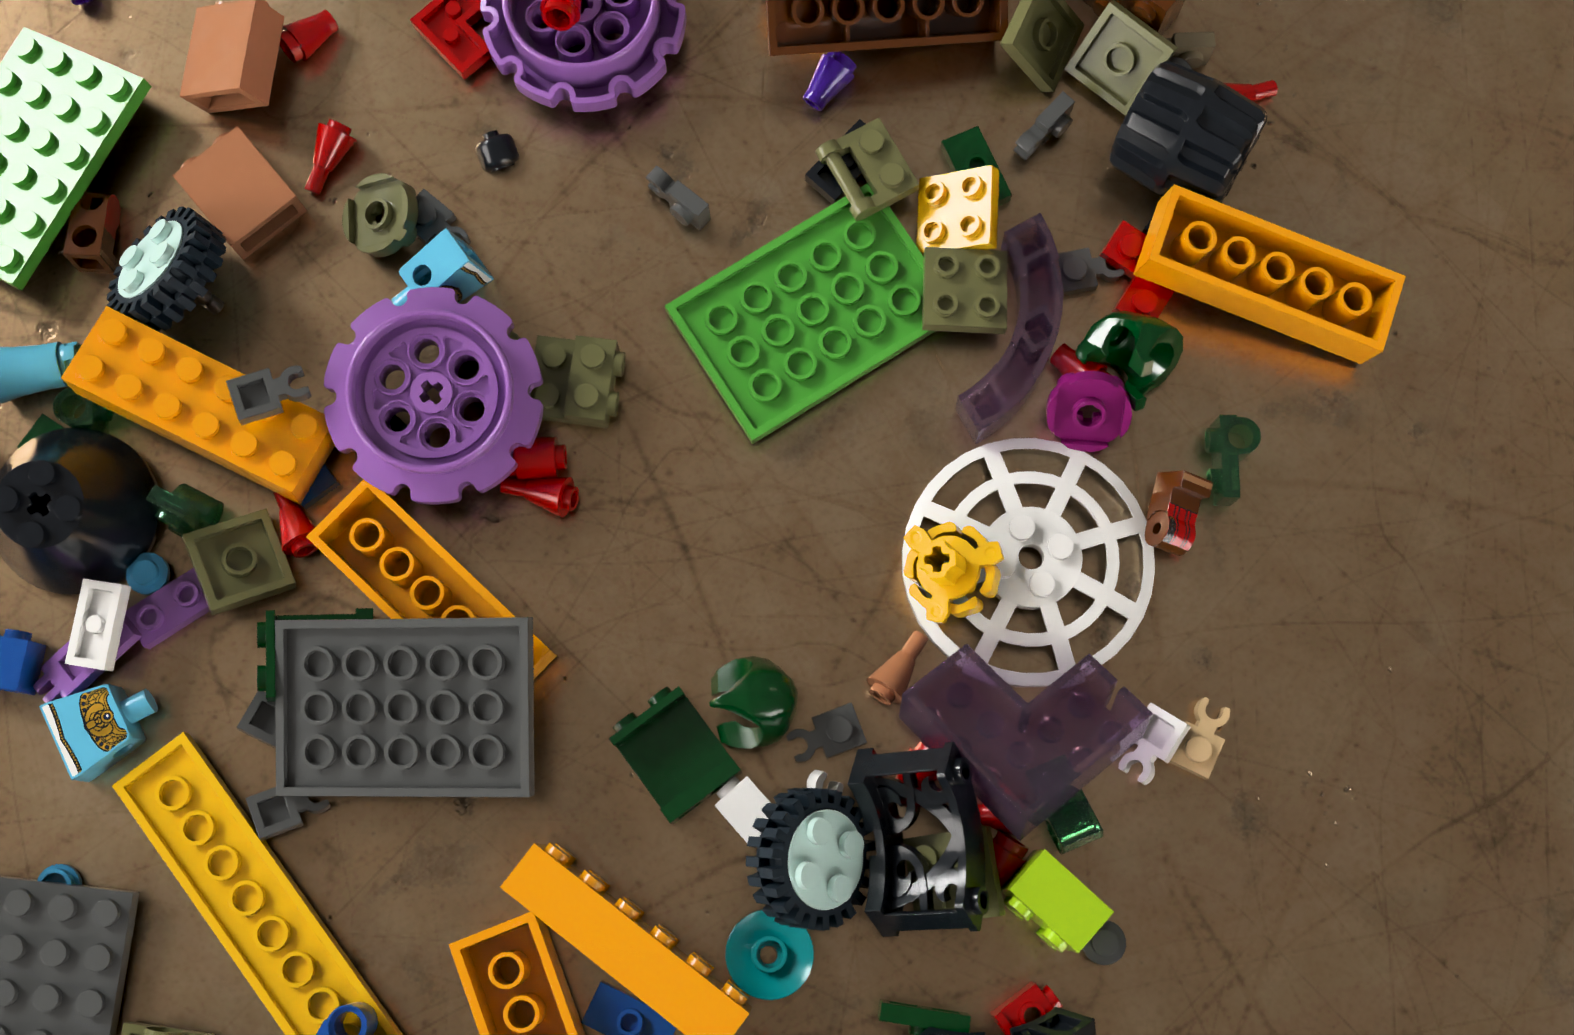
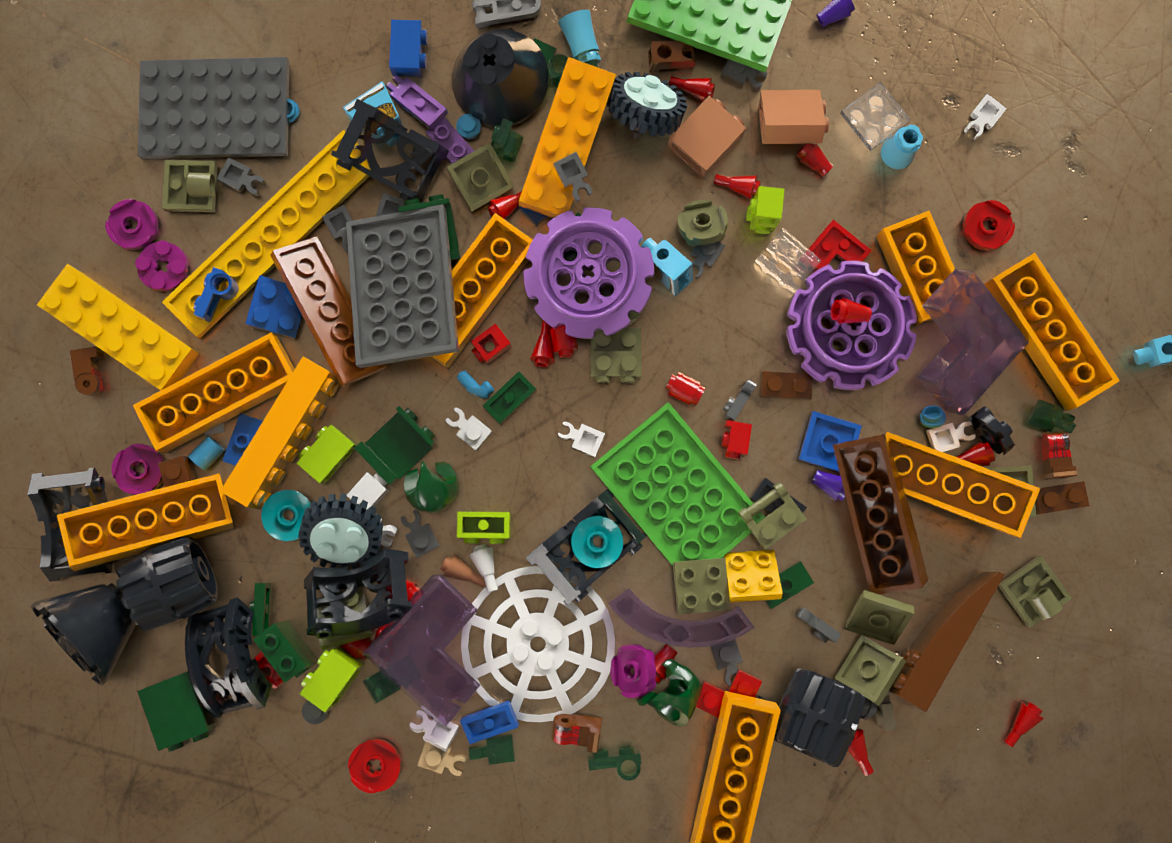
camera: 75 degrees right, 5 degrees up
white plate [65,578,131,672] -> none
black piece [475,130,519,173] -> none
yellow piece [903,522,1004,624] -> none
none -> dark grey plate [217,157,266,196]
none -> blue plate [245,275,302,339]
none -> dark green panel [253,620,318,683]
none -> dark orange plate [270,237,387,387]
none -> lime brick [297,424,357,485]
none -> black fence [330,99,449,203]
none -> red plate [348,738,402,793]
none -> white plate [446,408,492,451]
none -> dark azure arm [457,370,494,399]
none -> lime brick [457,512,511,544]
none -> blue plate [460,701,519,744]
none -> clear green plate [468,734,515,765]
none -> white cone [469,544,498,593]
none -> red brick [471,323,512,365]
none -> dark green plate [482,371,537,425]
none -> black fence [526,489,647,605]
none -> white plate [558,422,605,458]
none -> teal dish [571,516,623,568]
none -> red brick [666,372,705,405]
none -> red cone [669,76,715,101]
none -> dark grey plate [721,59,768,90]
none -> red brick [721,420,752,460]
none -> lime brick [746,186,784,234]
none -> clear plate [755,228,821,293]
none -> reddish brown plate [760,371,813,400]
none -> blue plate [798,411,862,473]

